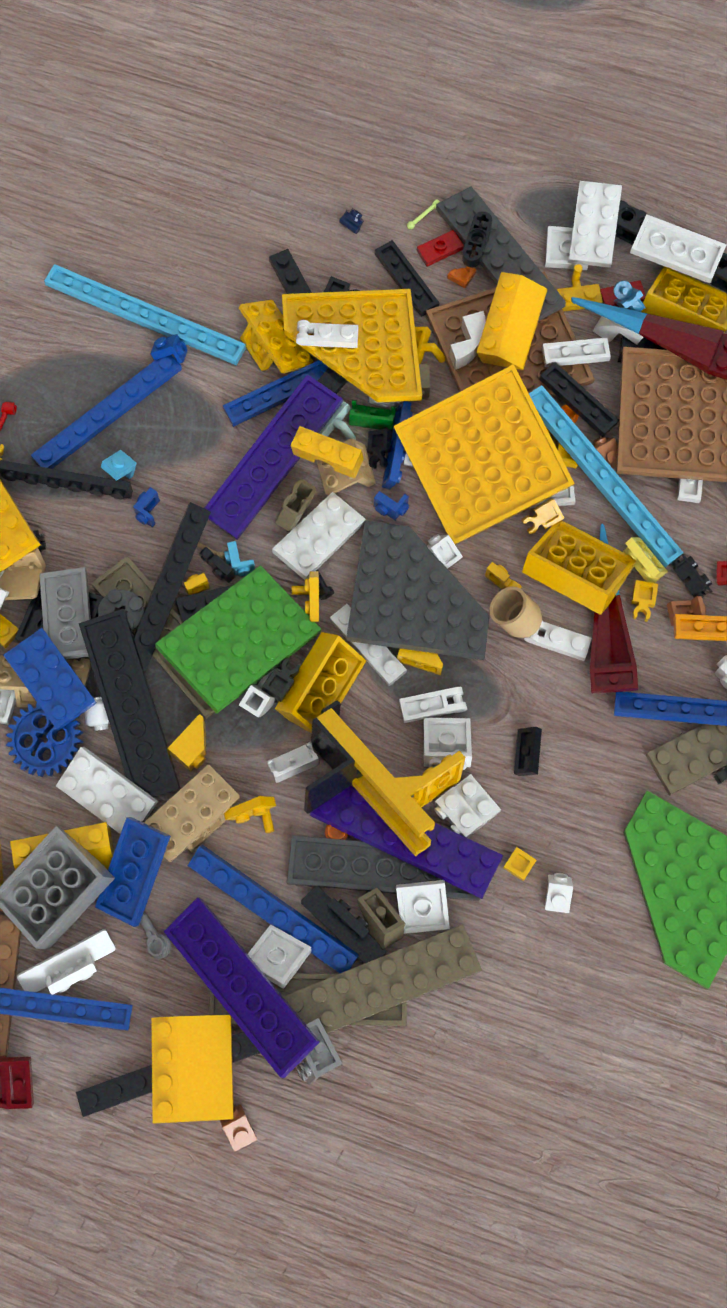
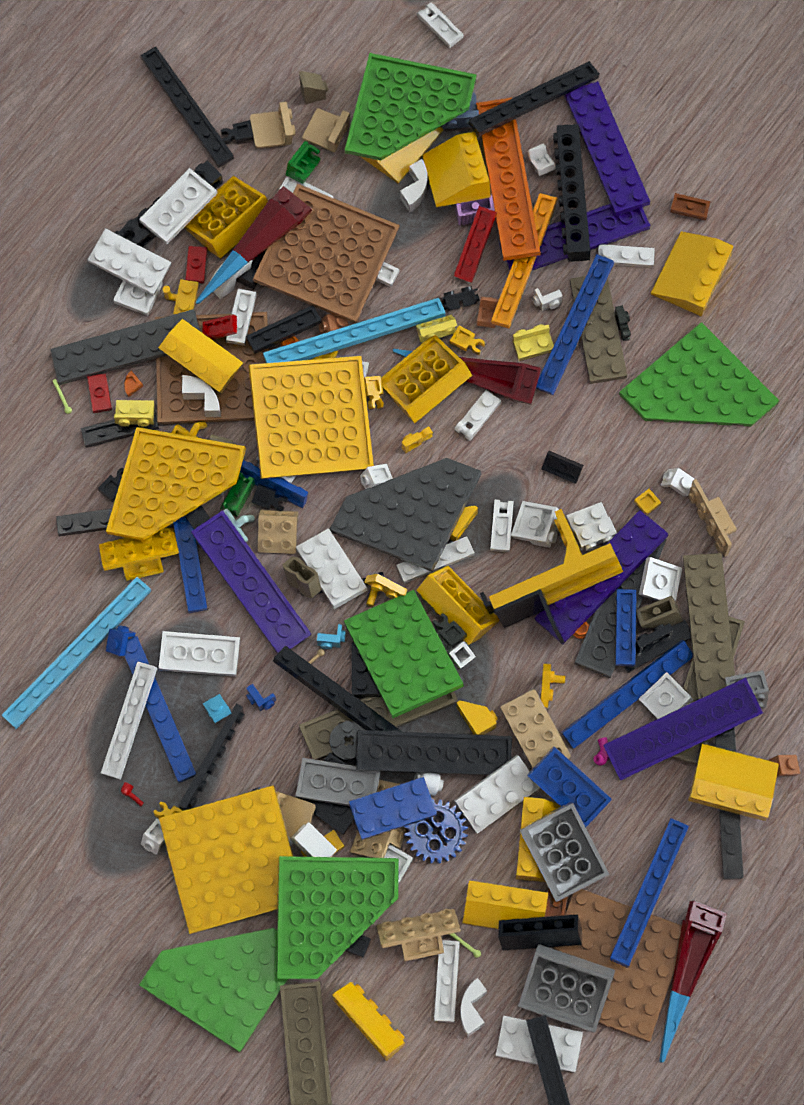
camera: 70 degrees left, 0 degrees up
white bracket [17,929,116,995] -> none
light grey plate [140,913,171,959] -> none
yellow plate [184,573,210,595] -> none
black plate [200,547,235,583] -> none
white hinge [267,742,319,783] -> none
yellow arch [291,426,364,479] -> none
white plate [296,320,358,348] -> none
dark blue plate [339,208,364,234] -> none
blue bracket [374,491,410,521] -> none
black beam [462,212,492,267] -> none
tan piece [490,587,542,638] -> none
dark azure hips [613,280,646,312] -> none
none -> white plate [101,662,157,780]
none -> light yellow bracket [114,400,155,427]
none -> white plate [158,631,240,677]
none -> red plate [202,314,237,340]
none -> light yellow bracket [512,324,554,361]
none -> dark pink arm [593,737,609,766]
none -> blue plate [615,589,636,667]
none -> tan bracket [688,479,737,557]

